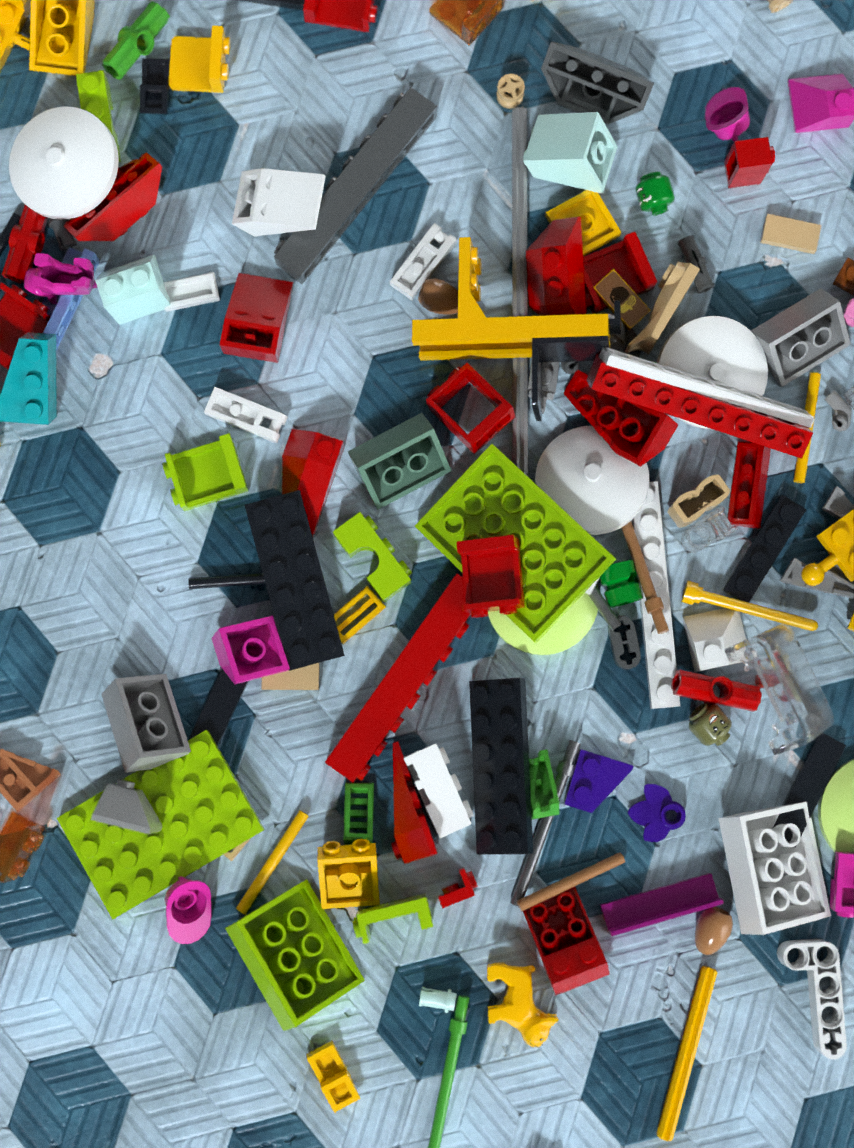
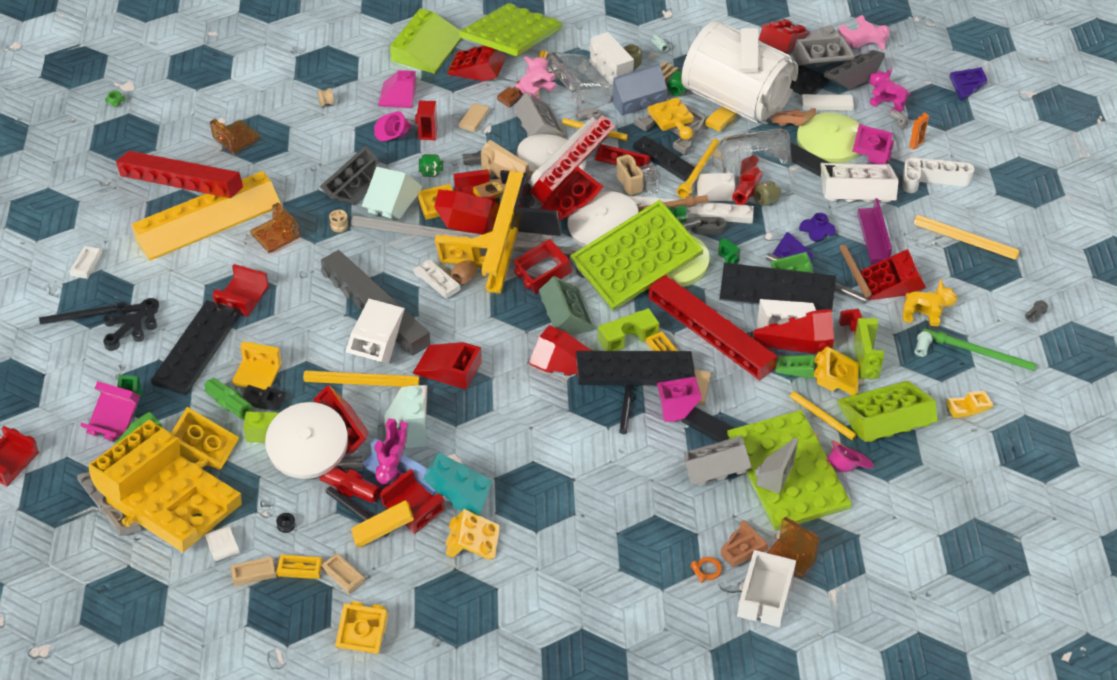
camera: 75 degrees left, 35 degrees down
lime panel [162,433,249,511] -> none
white plate [204,387,288,443] -> none
red panel [456,535,525,618] -> none
medium nougat animal [695,906,733,955] -> none
none -> yellow axle [303,370,419,387]
none -> green bracket [718,238,740,264]

